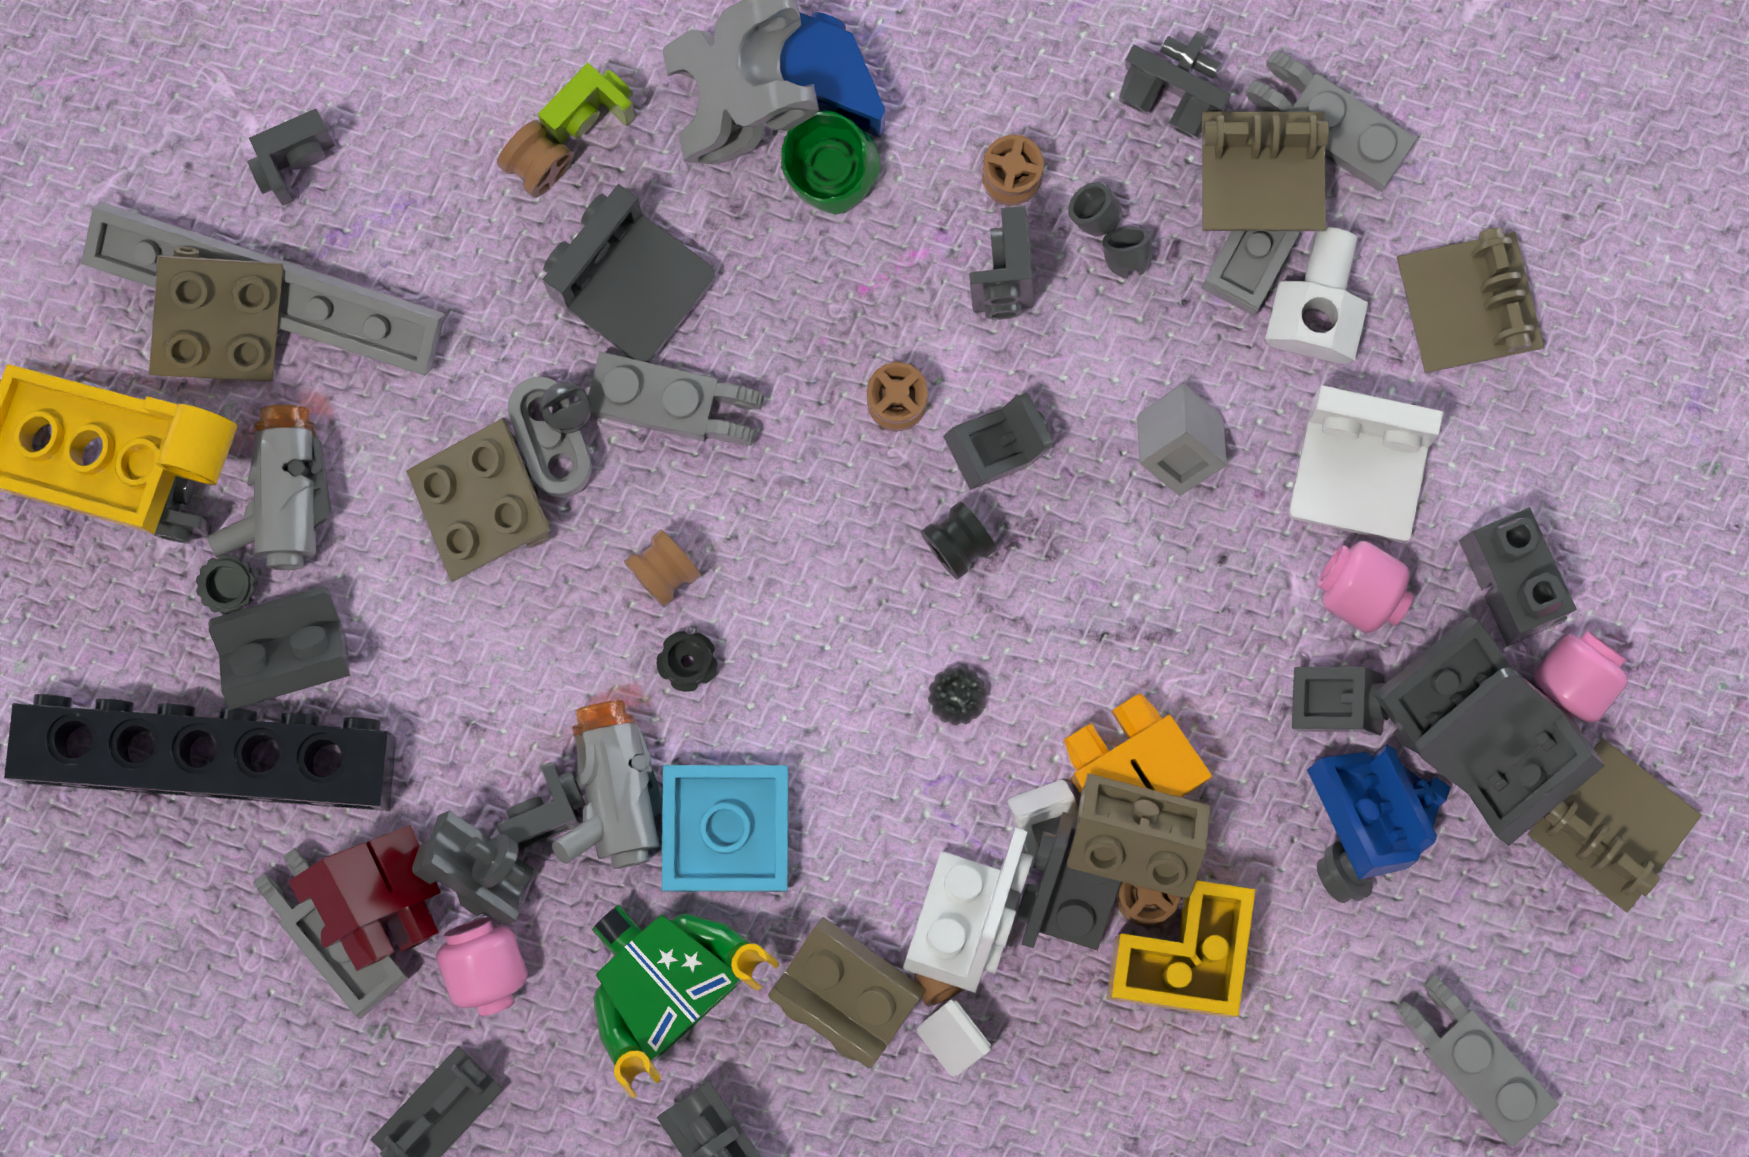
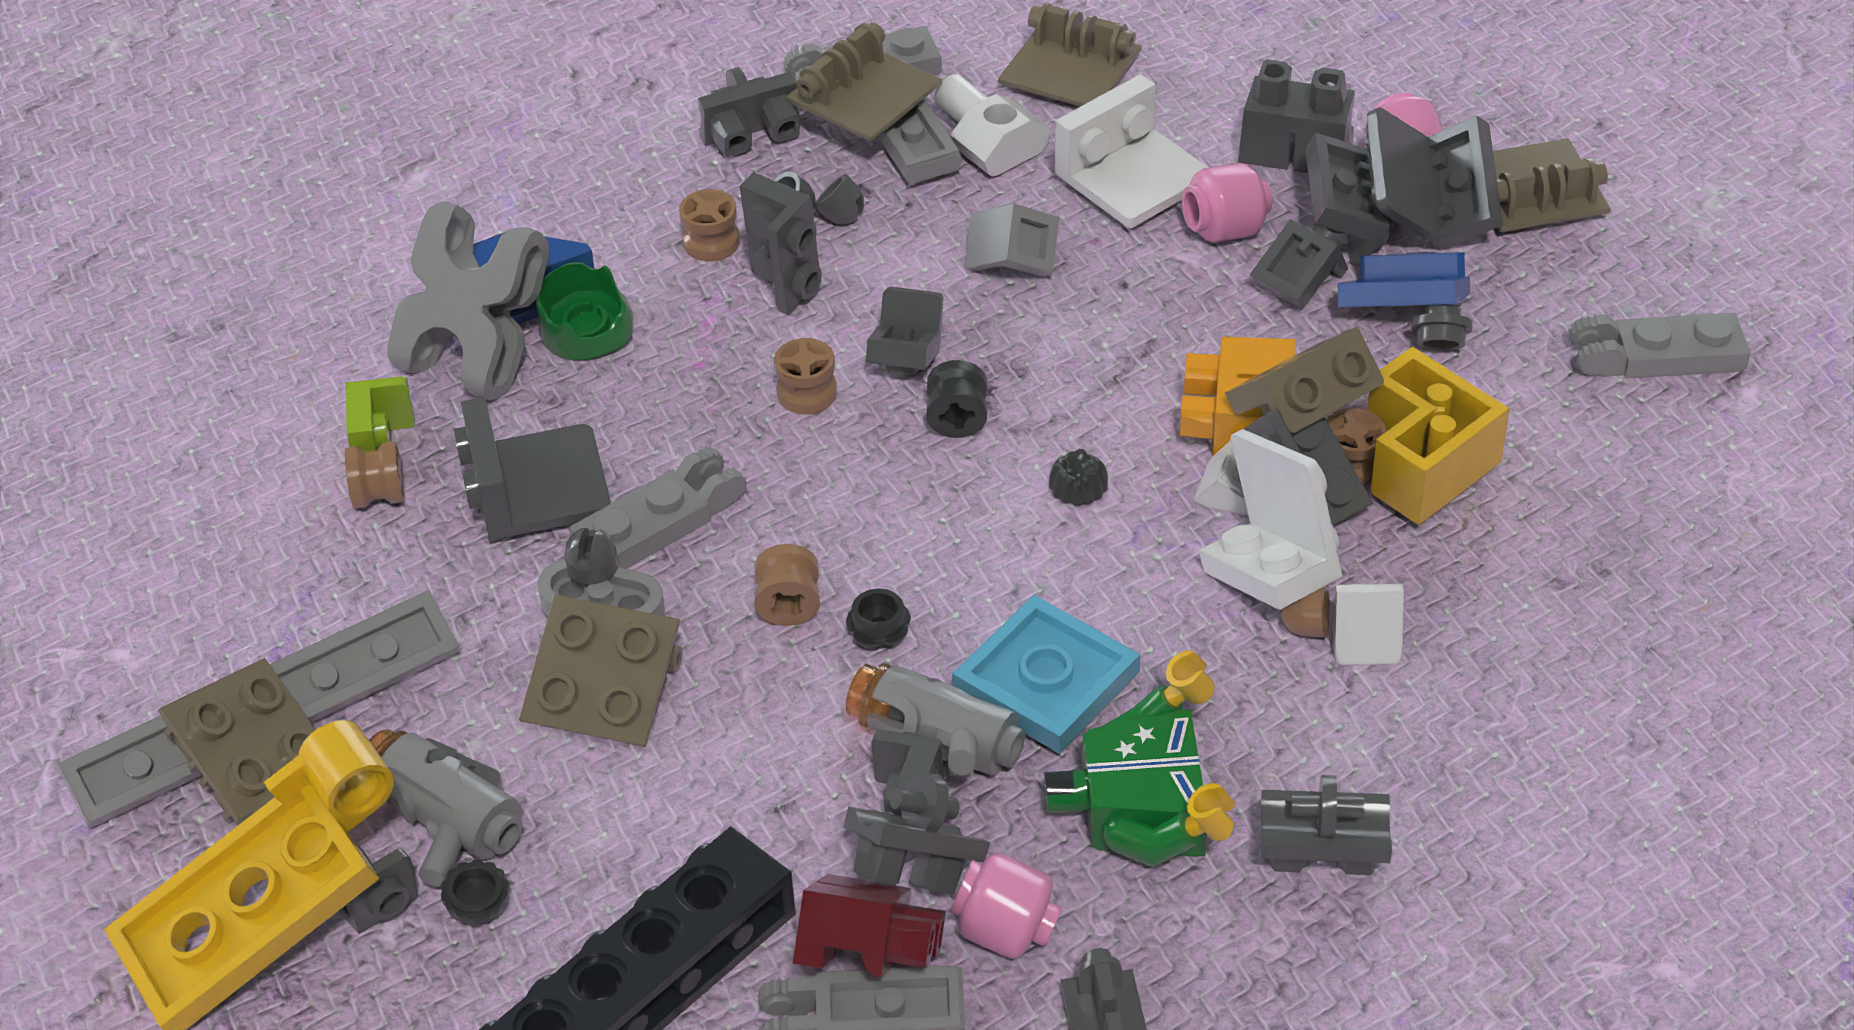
camera: 50 degrees left, 35 degrees down
dark grey bracket [208,586,350,711] -> none
dark grey bracket [247,108,335,206] -> none
dark tan bracket [768,917,926,1068] -> none

